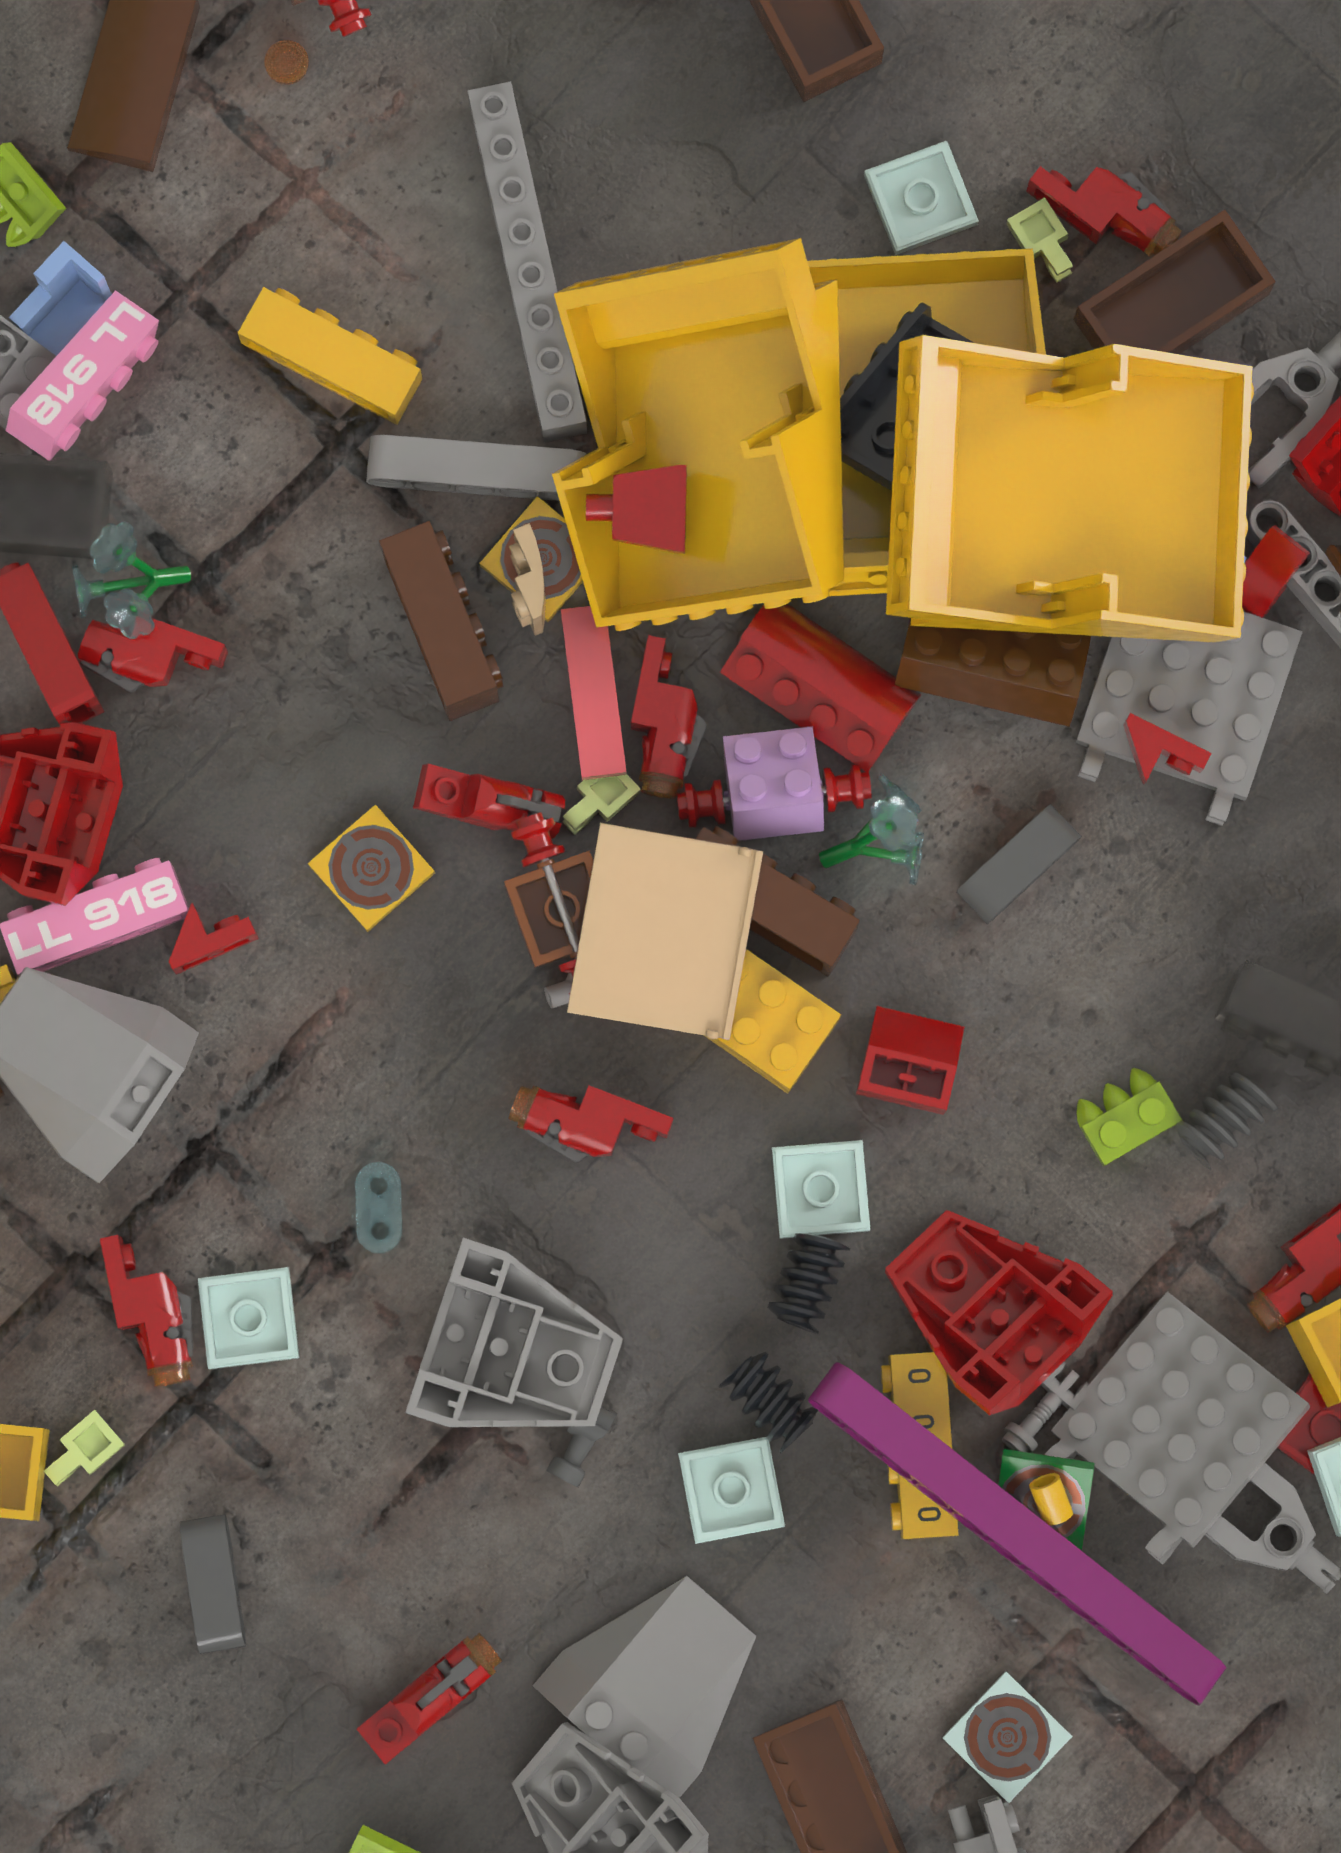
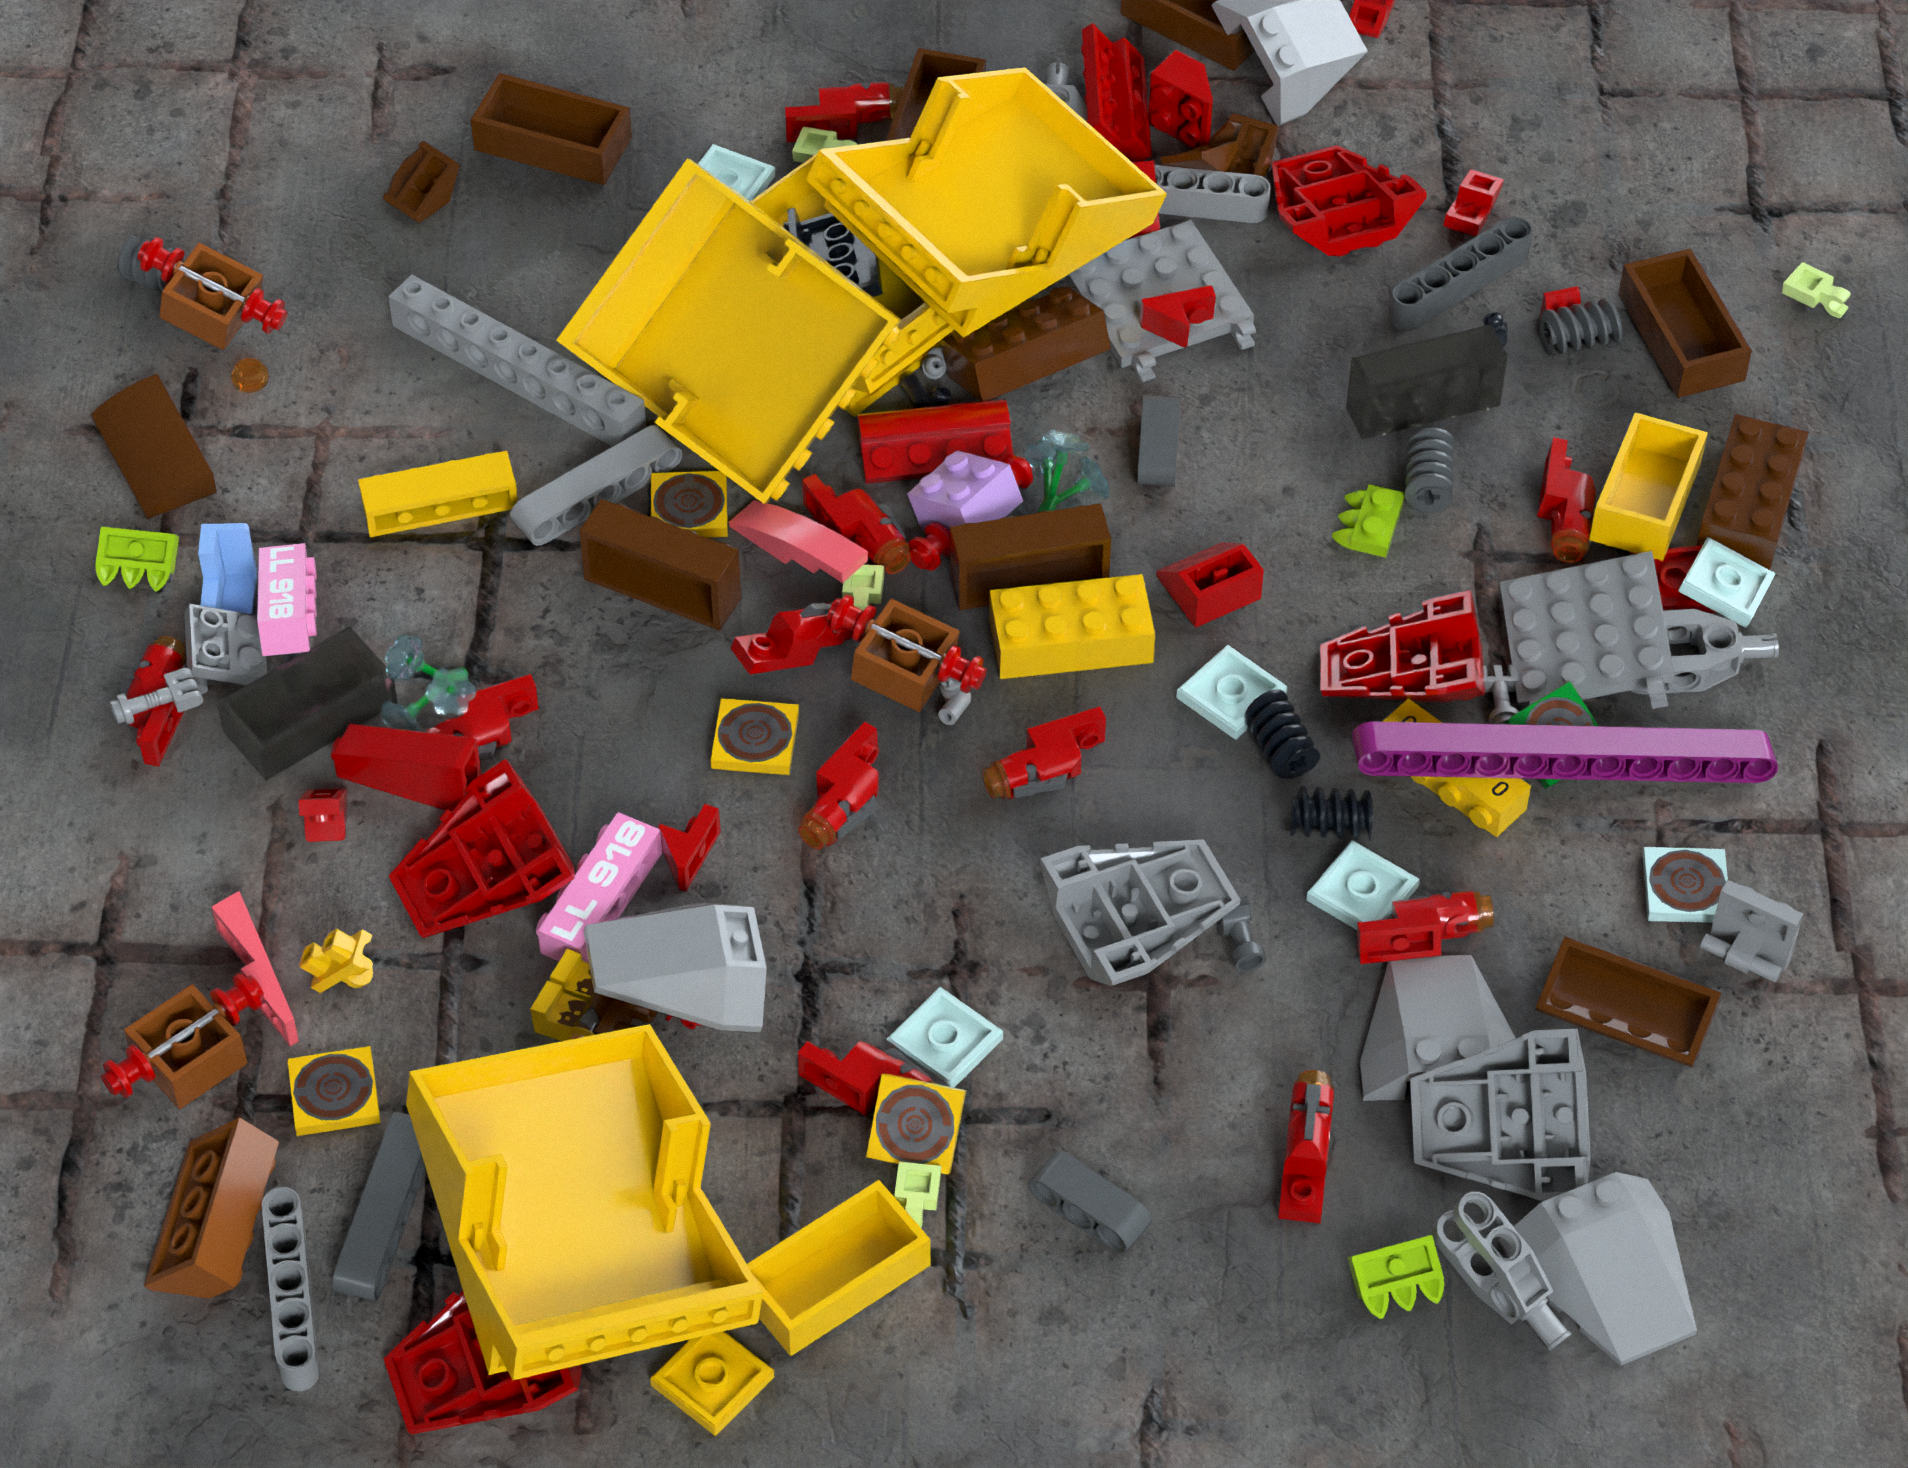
camera: 40 degrees left, 30 degrees down
clear light blue plate [355,1162,403,1254] -> none
tan slope [509,523,546,636] -> none
tan container [567,823,763,1040] -> none
red torso [586,465,687,554] -> none
yellow hinge [1029,1473,1073,1526] -> none
none -> red plate [798,722,879,850]
none -> tile [866,1073,966,1174]
none -> black arm [901,374,952,408]
none -> red plate [1357,890,1494,964]

